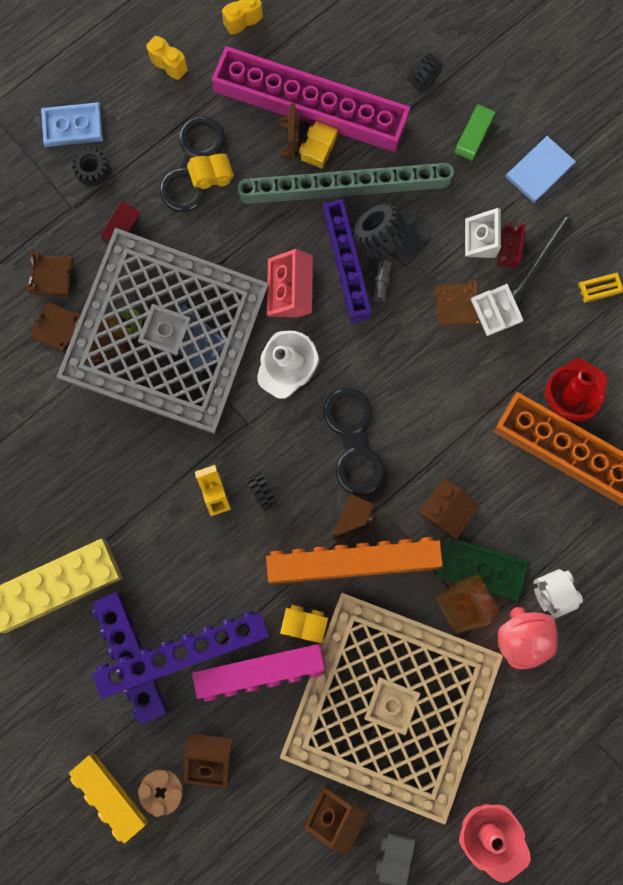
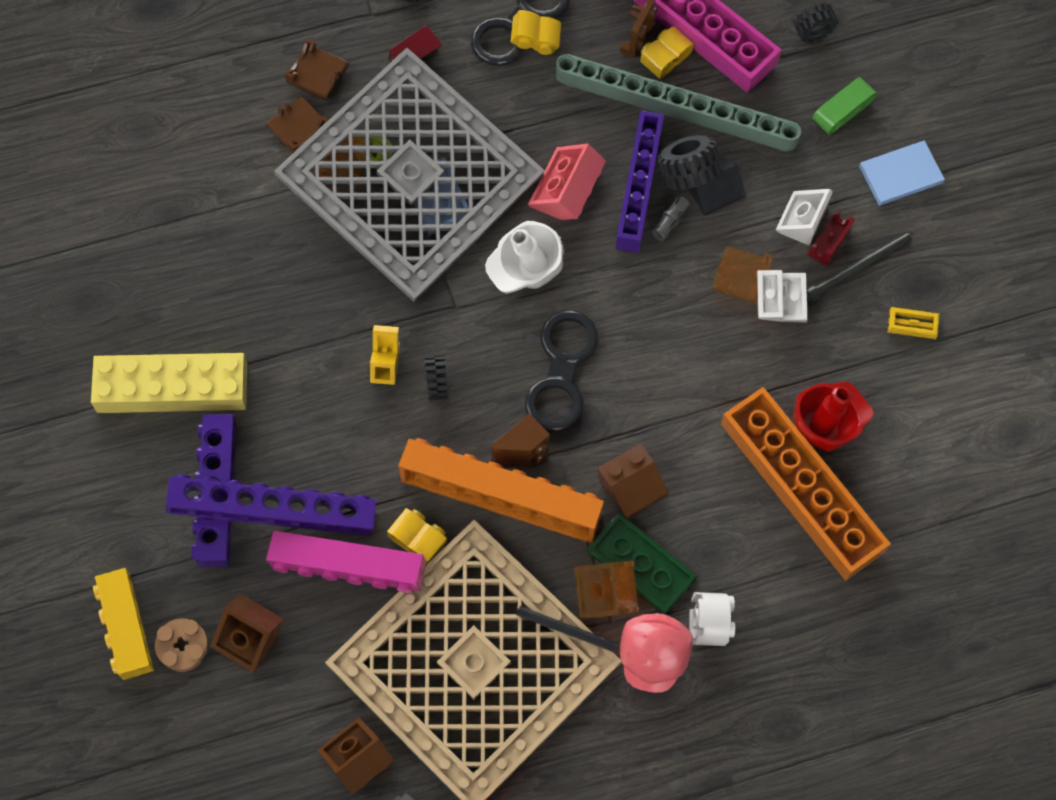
camera: 20 degrees right, 10 degrees down
none -> black bar [516,606,617,652]

